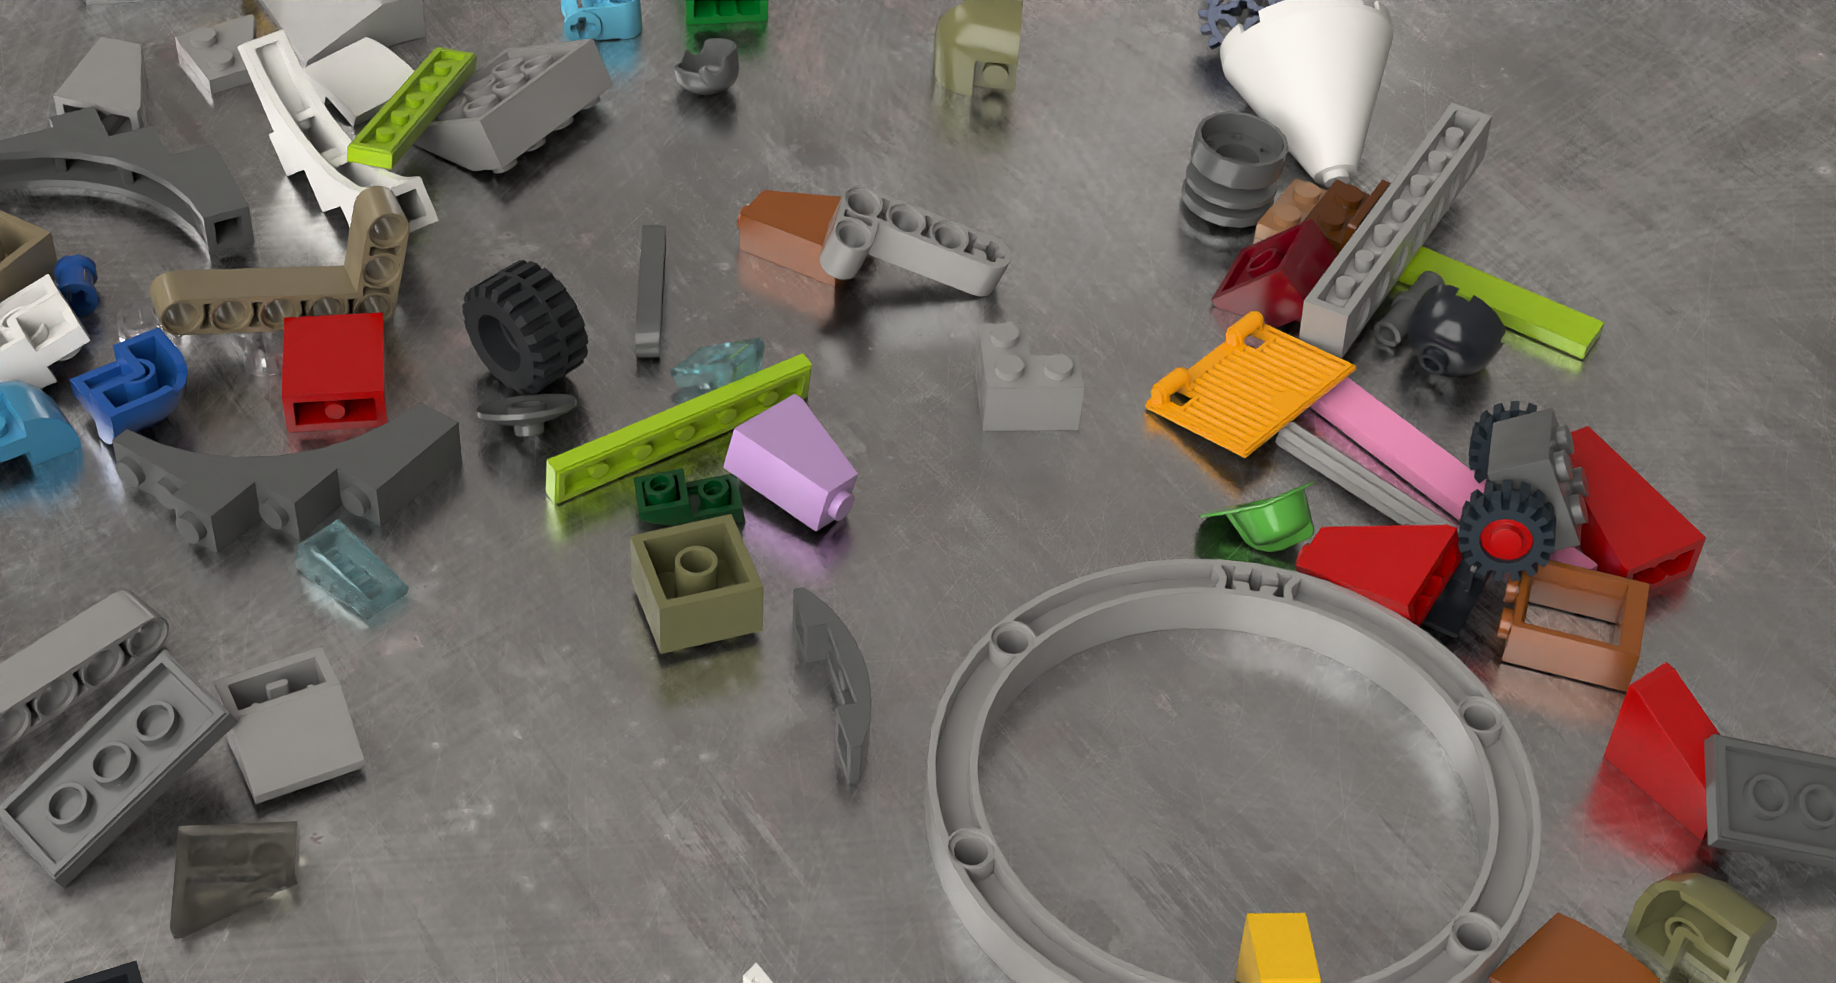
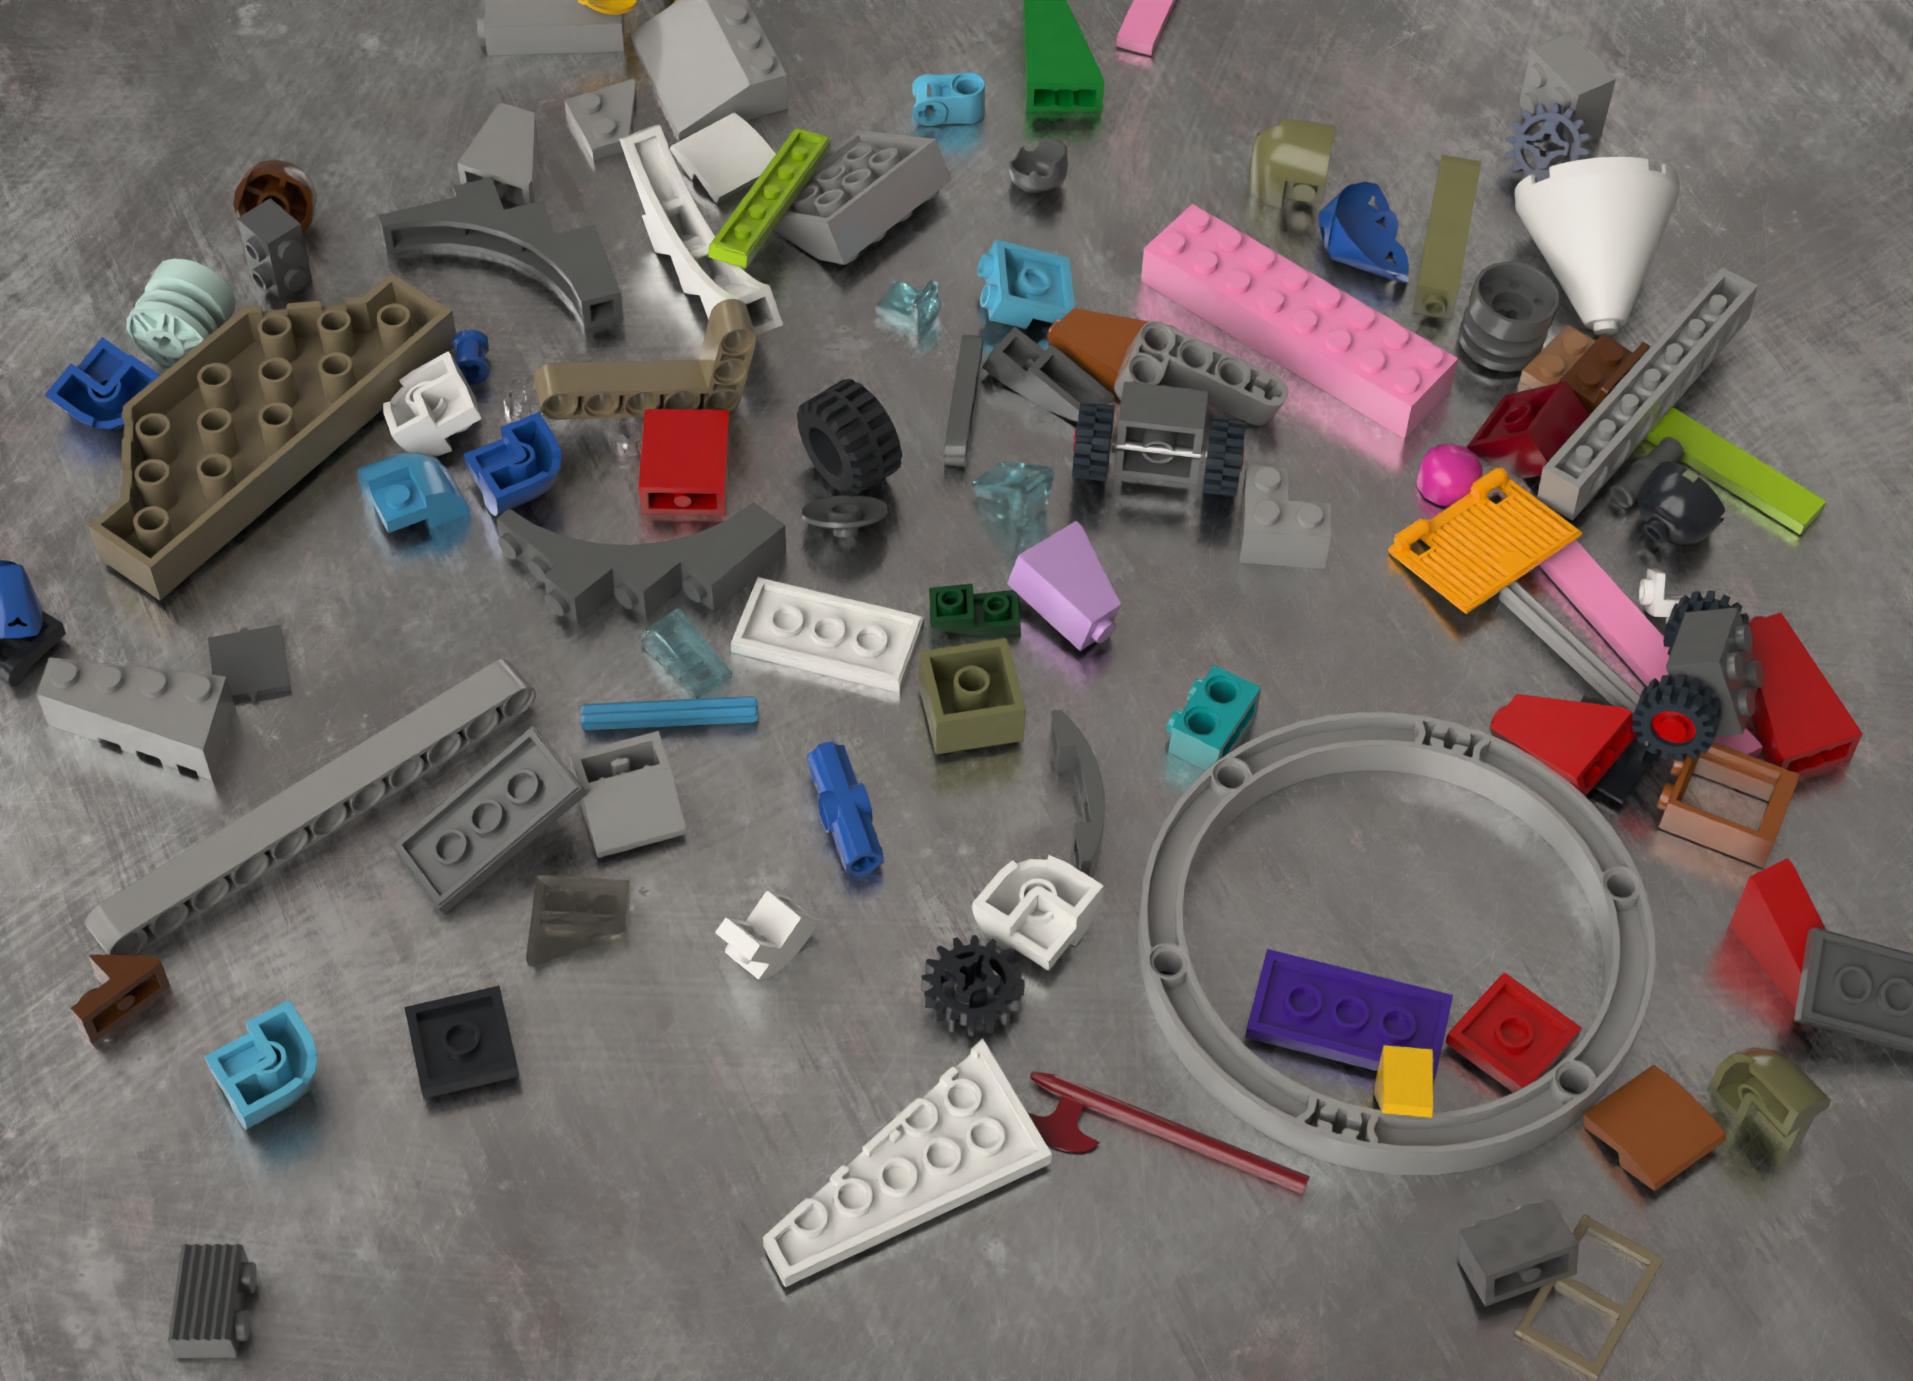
camera: 10 degrees right, 10 degrees up
lime tile [546,353,812,504] -> none
bright green piece [1198,480,1316,552] -> none
none -> dark azure axle [580,696,758,730]
none -> white brick [715,890,820,980]
none -> white tile [731,577,924,693]
none -> blue piece [807,741,884,876]
none -> clear light blue bracket [876,280,941,335]
none -> black gear [921,935,1025,1036]
none -> white brick [972,855,1104,971]
none -> medium azure plate [977,239,1075,329]
none -> dark grey slope [982,326,1115,422]
none -> brick [1072,381,1246,497]
none -> bright pink brick [1141,204,1458,439]
none -> teal brick [1166,665,1261,771]
none -> dark purple plate [1245,949,1453,1084]
none -> blue piece [1318,181,1409,283]
none -> olive slope [1412,155,1481,320]
none -> dark pink hair [1416,443,1483,507]
none -> red plate [1445,972,1582,1093]
none -> white bracket [1639,568,1691,623]

